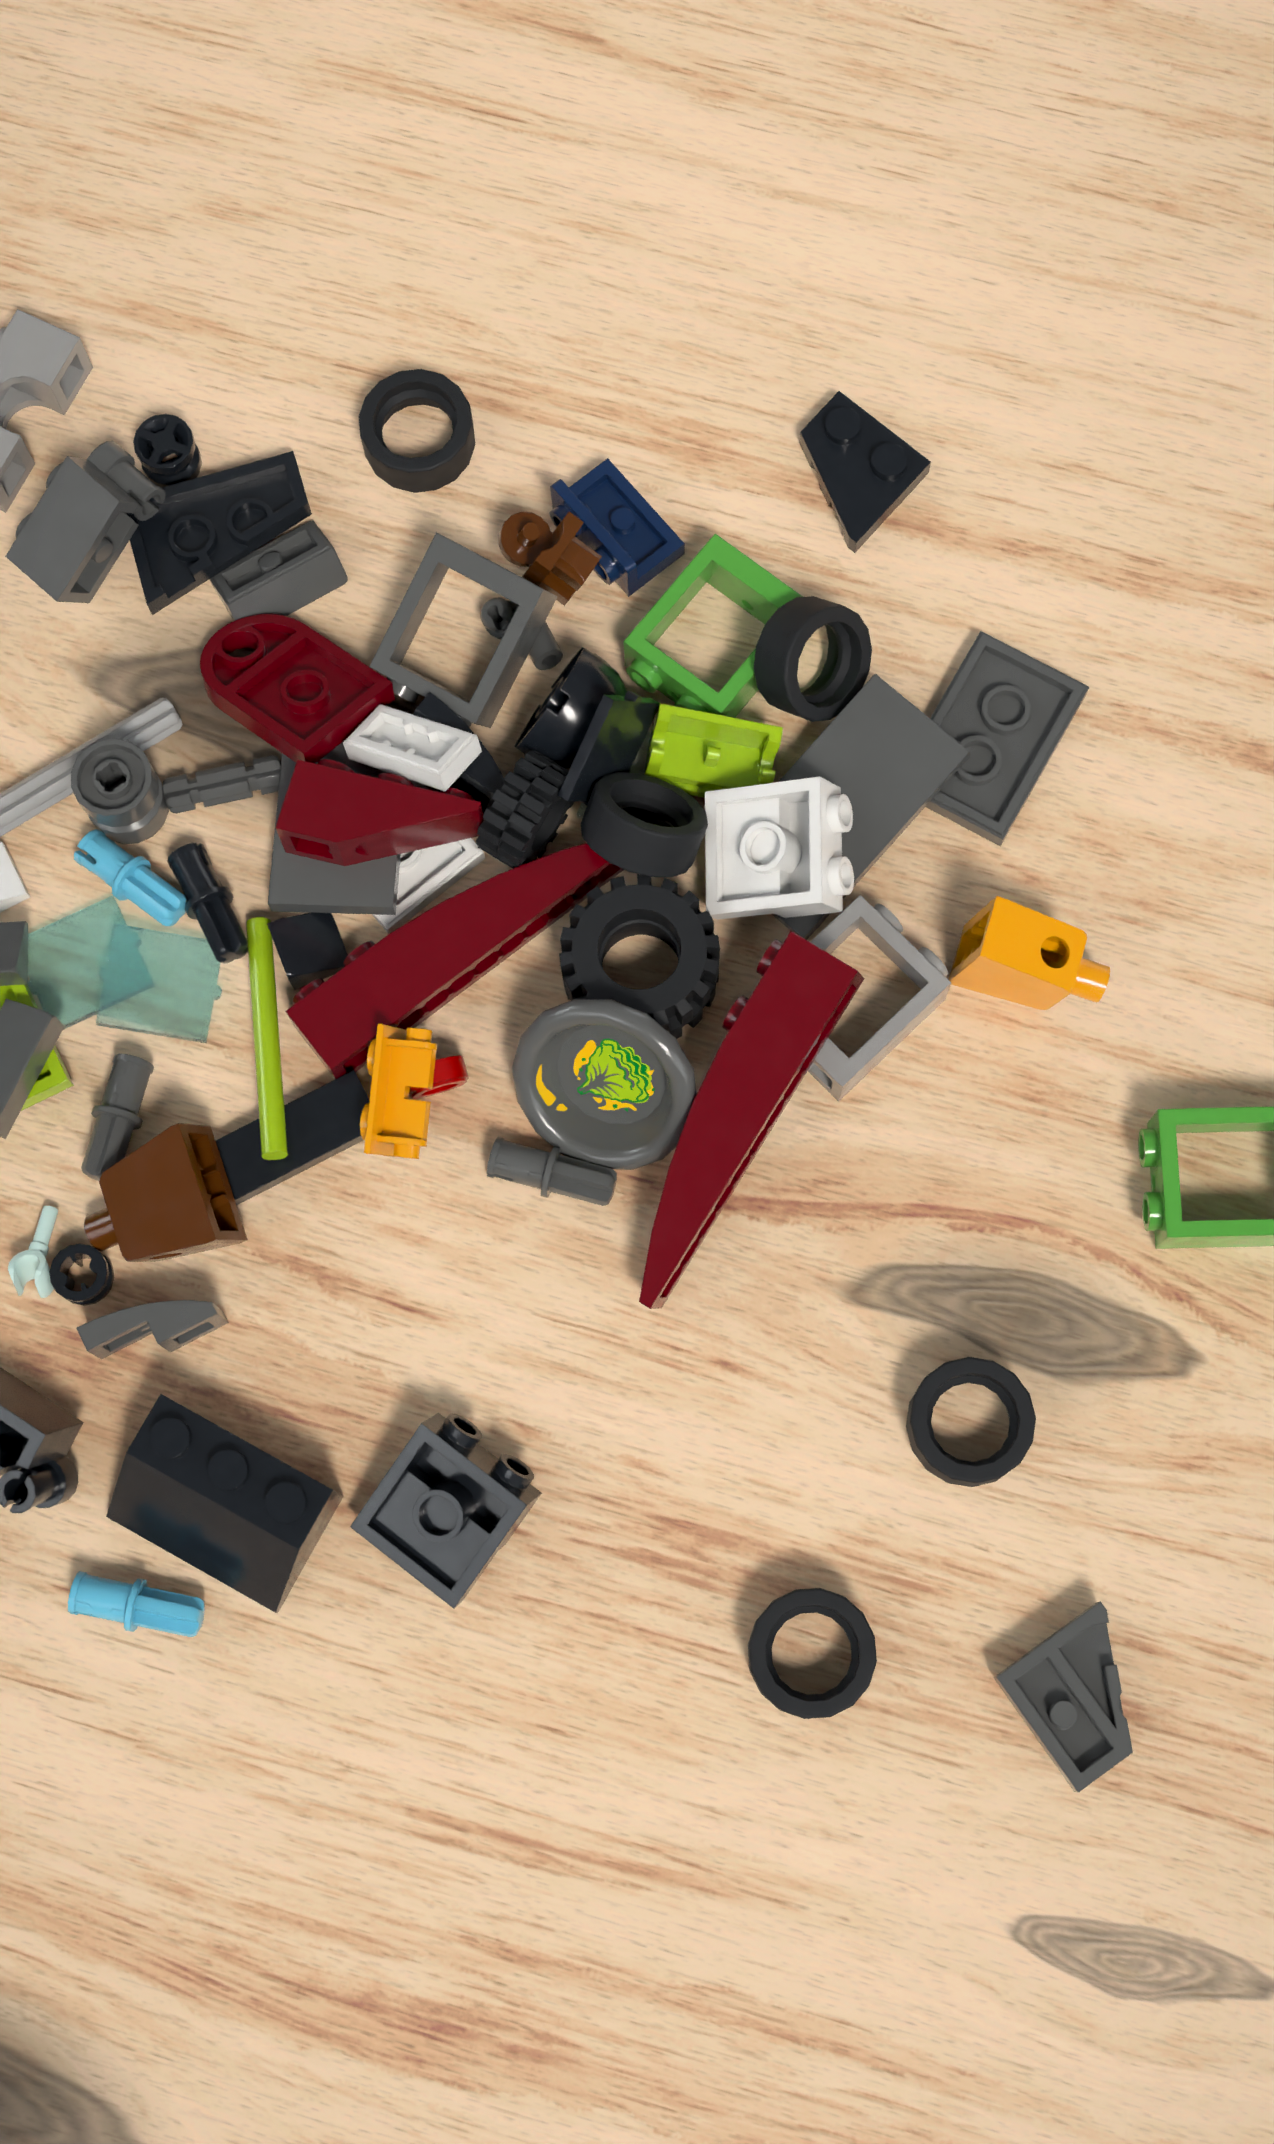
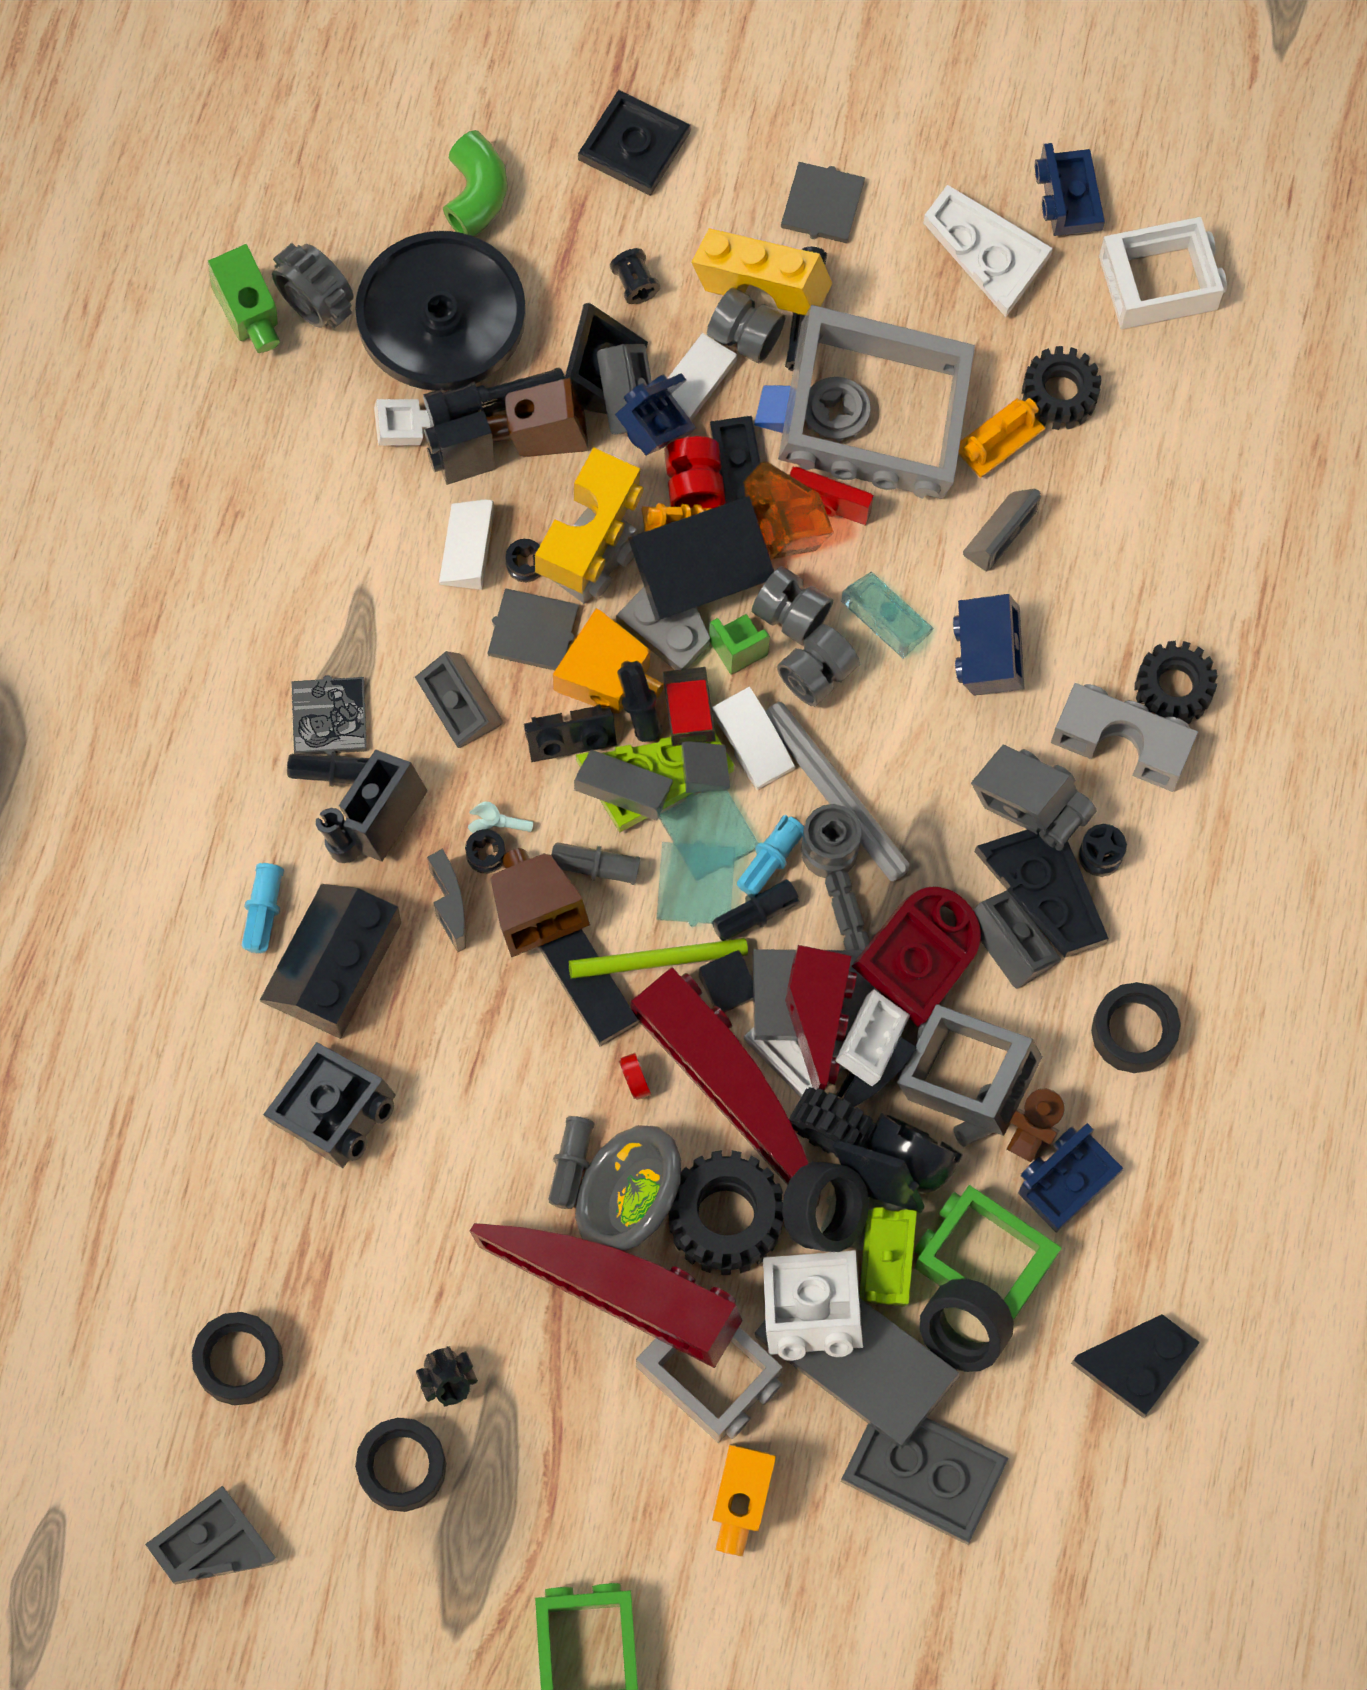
camera: 80 degrees right, 5 degrees down
light orange hinge [360,1024,438,1159] -> none
none -> black gear [416,1346,478,1407]

